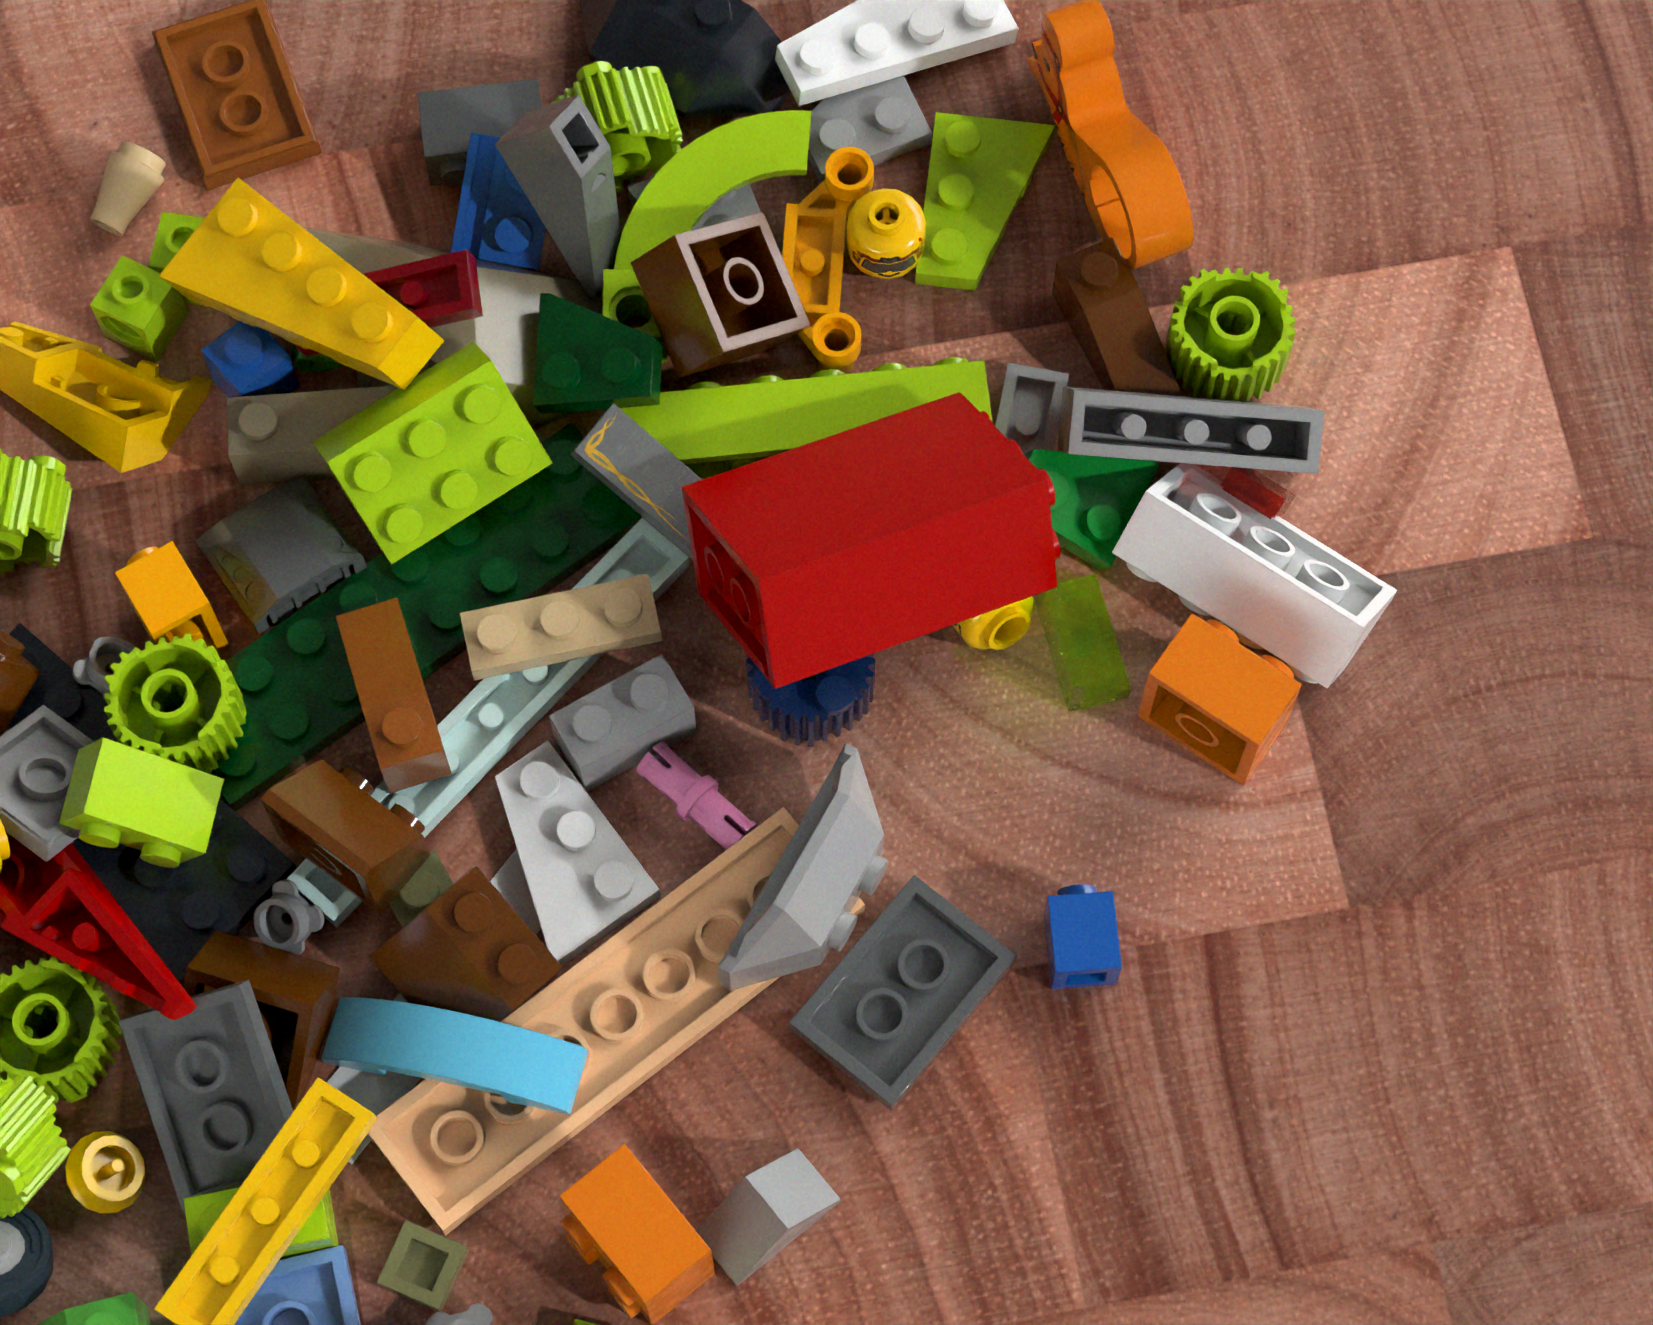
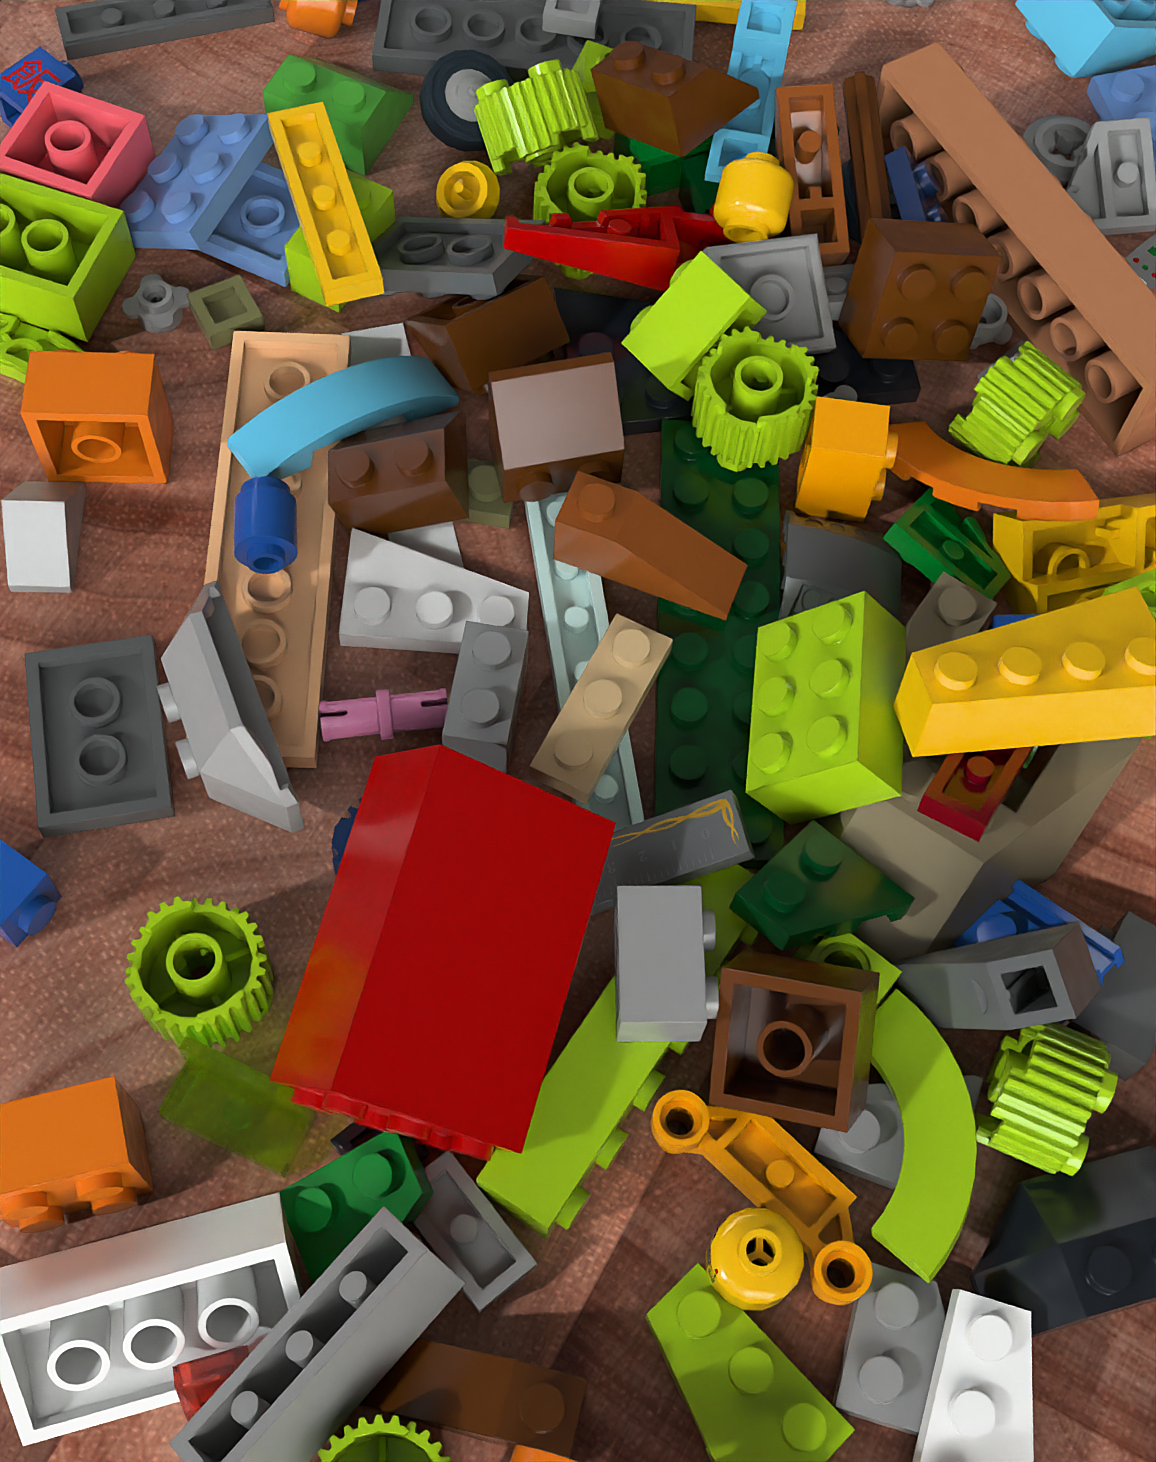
camera: 125 degrees right, 5 degrees down
none -> lime brick [124,896,274,1053]
none -> blue brick [234,476,298,574]
none -> light grey brick [613,886,719,1042]
none -> green wing [883,487,1011,600]
none -> orange tile [888,421,1100,521]

